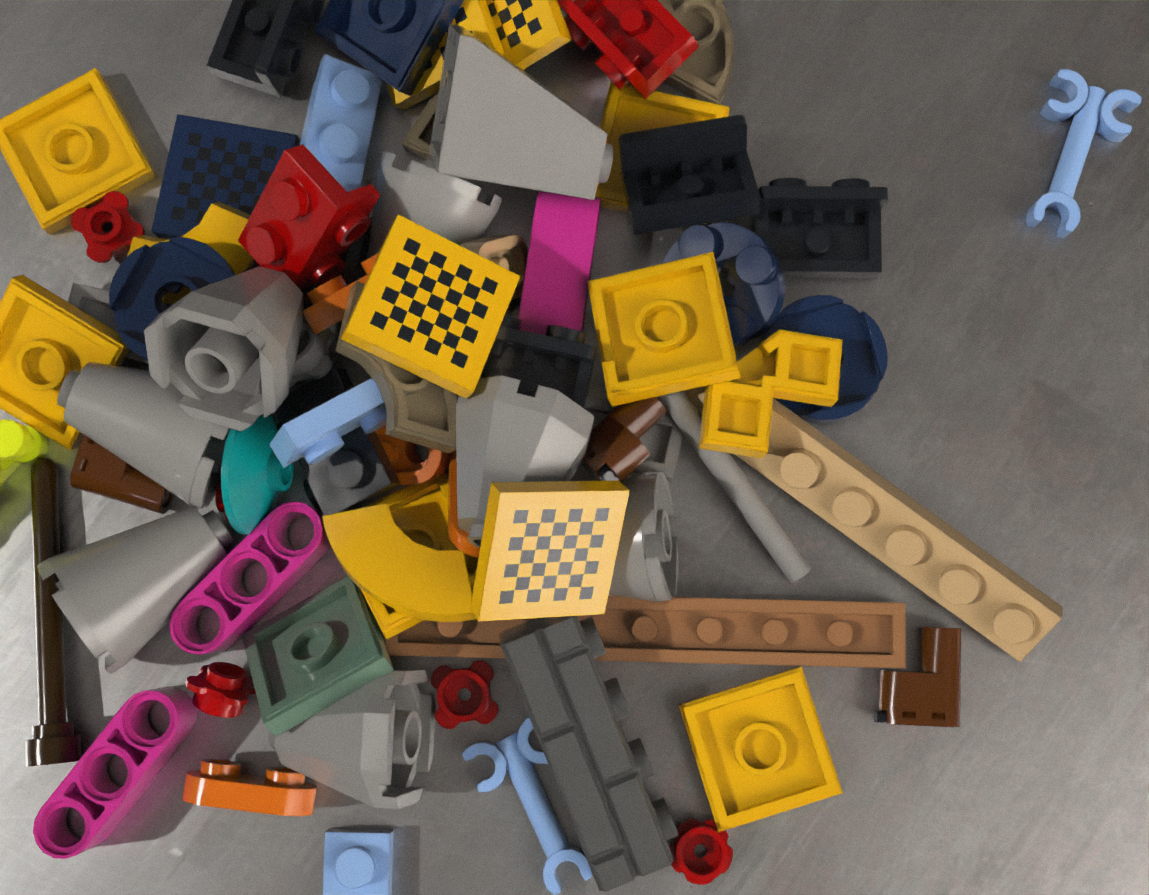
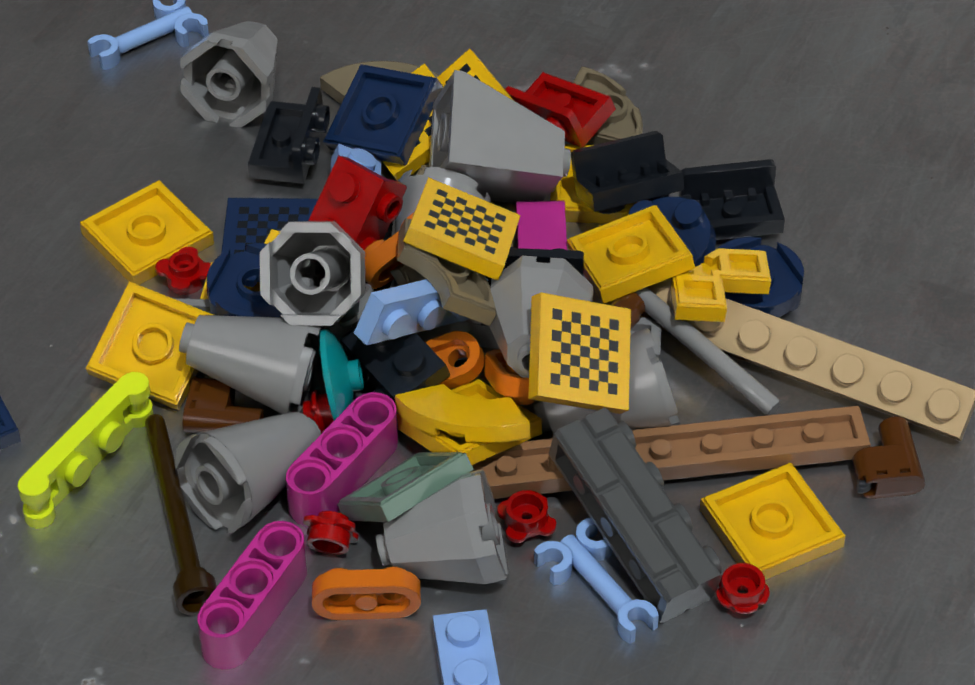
camera: 15 degrees left, 35 degrees down
light blue bar [1026,69,1142,239] -> none

